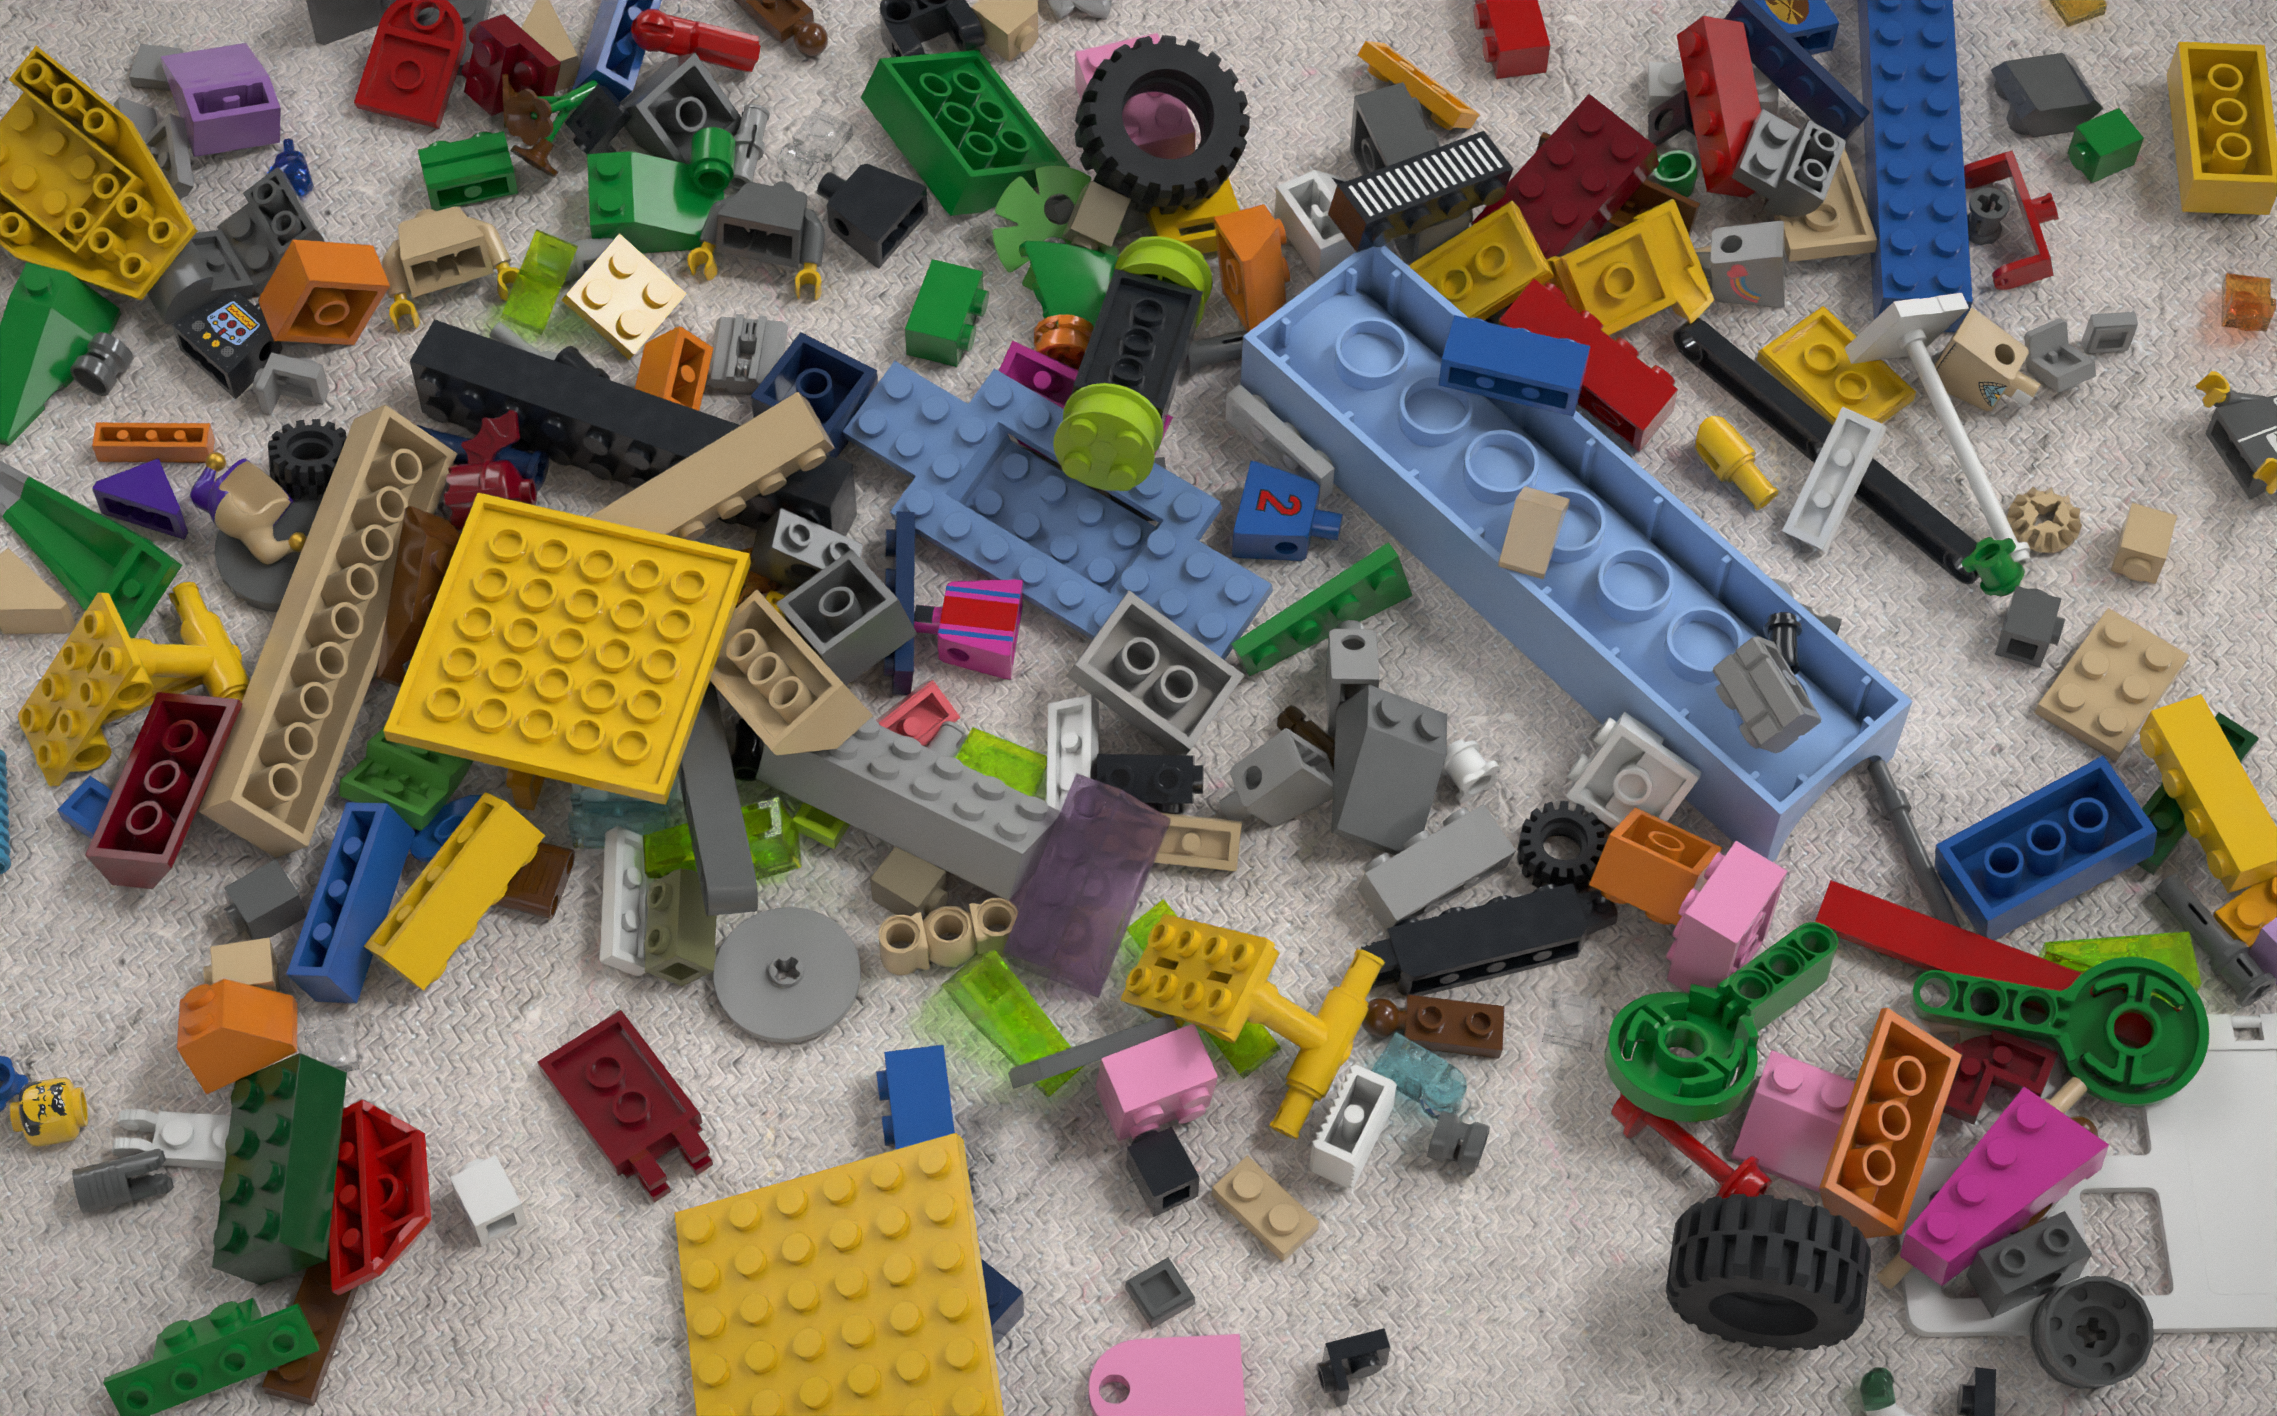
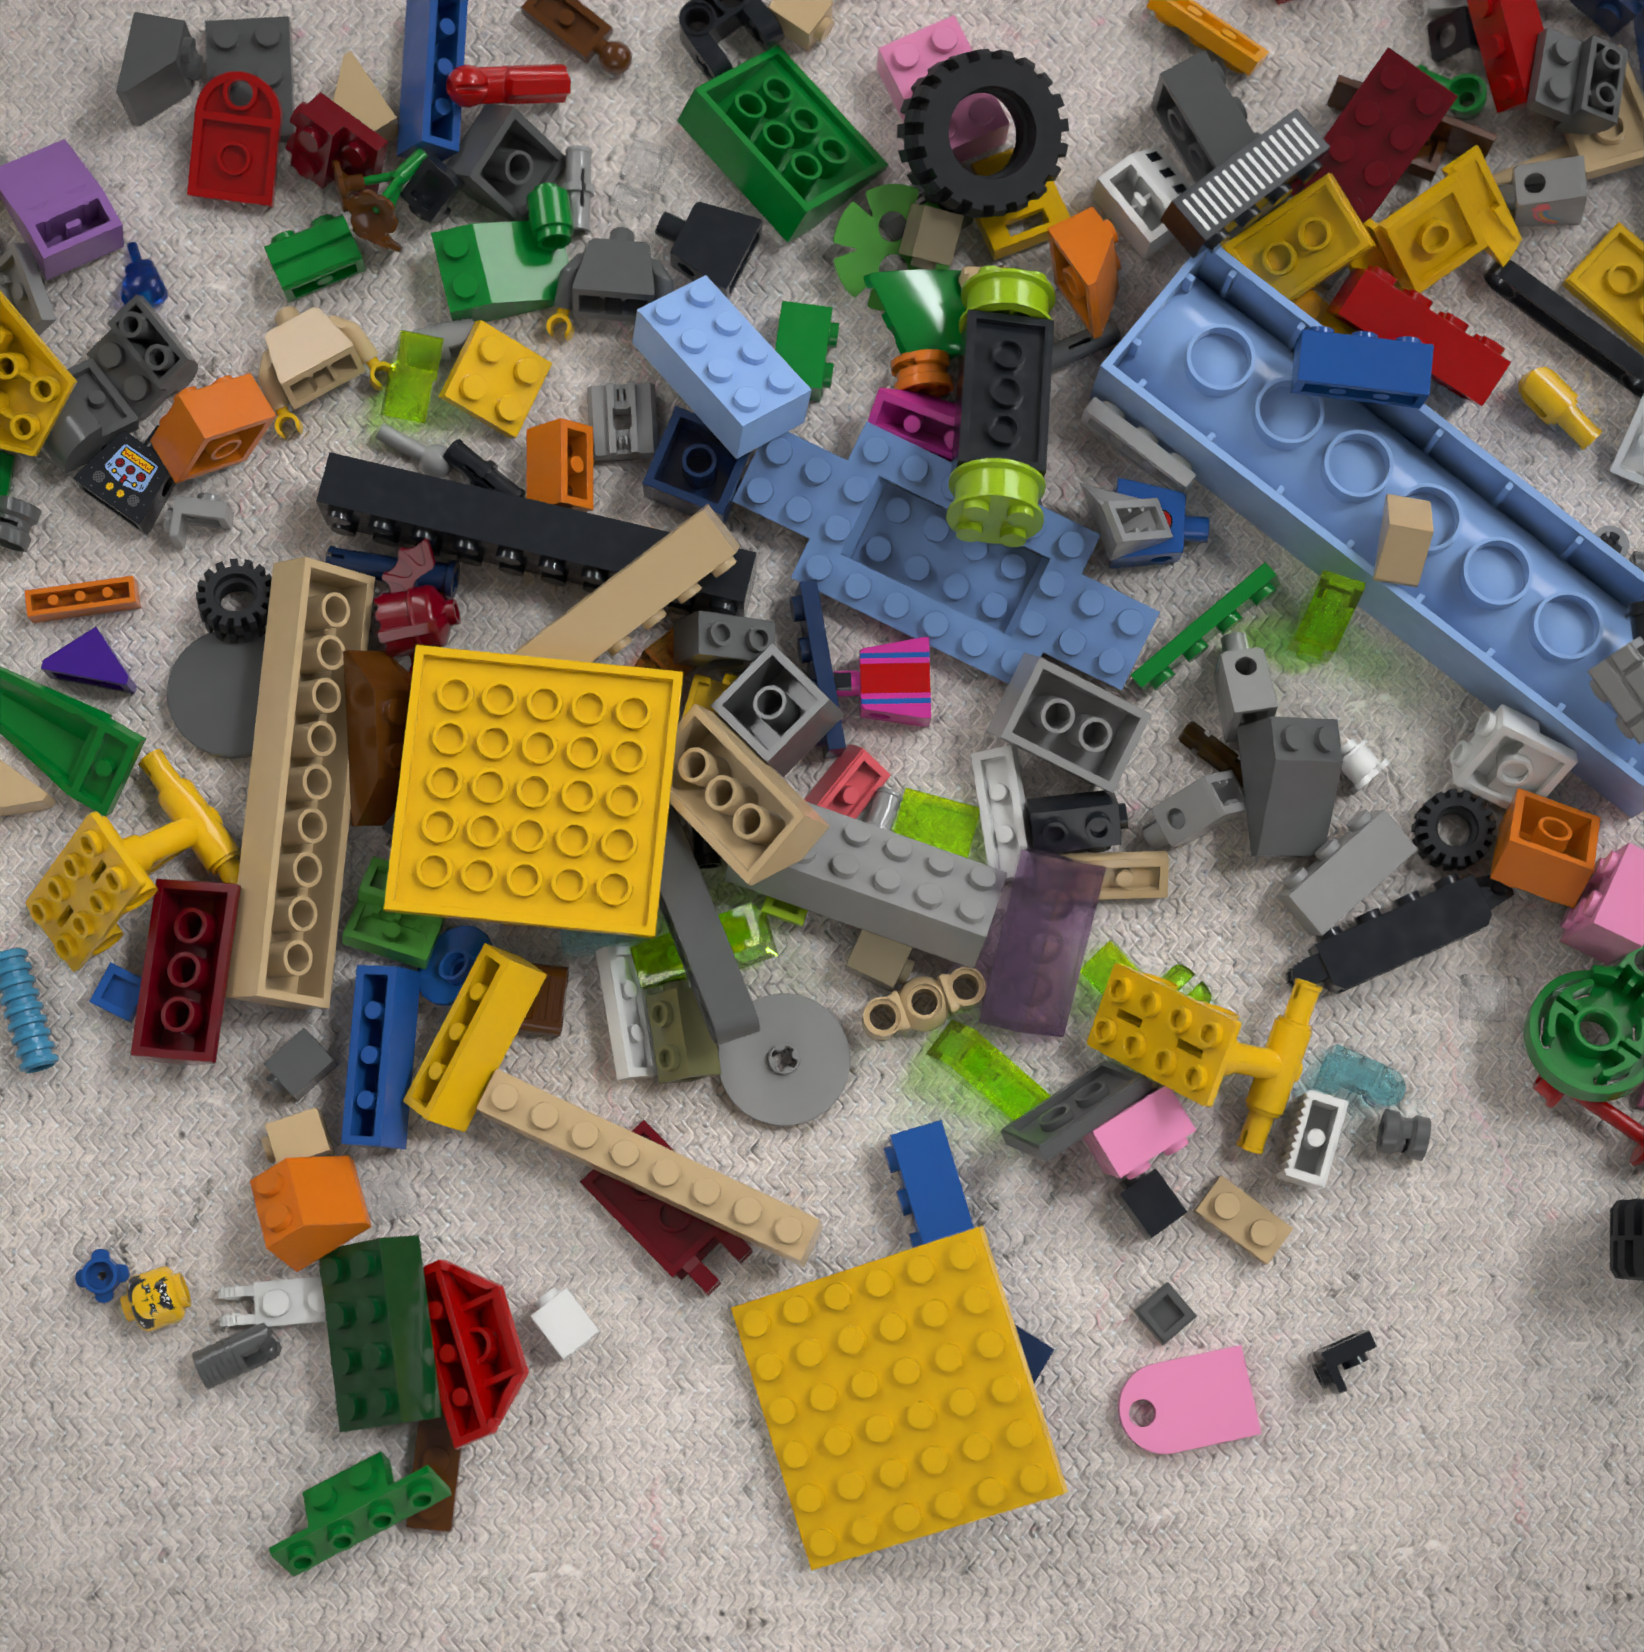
camera: 15 degrees left, 20 degrees up
tan piece [190,452,307,564] -> none
reddish brown plate [1362,995,1505,1059] -> none
none -> tan brick [476,1069,823,1268]
none -> light blue brick [632,275,811,459]
none -> light grey slope [1079,482,1173,561]
none -> clear neon green slope [1287,570,1366,664]

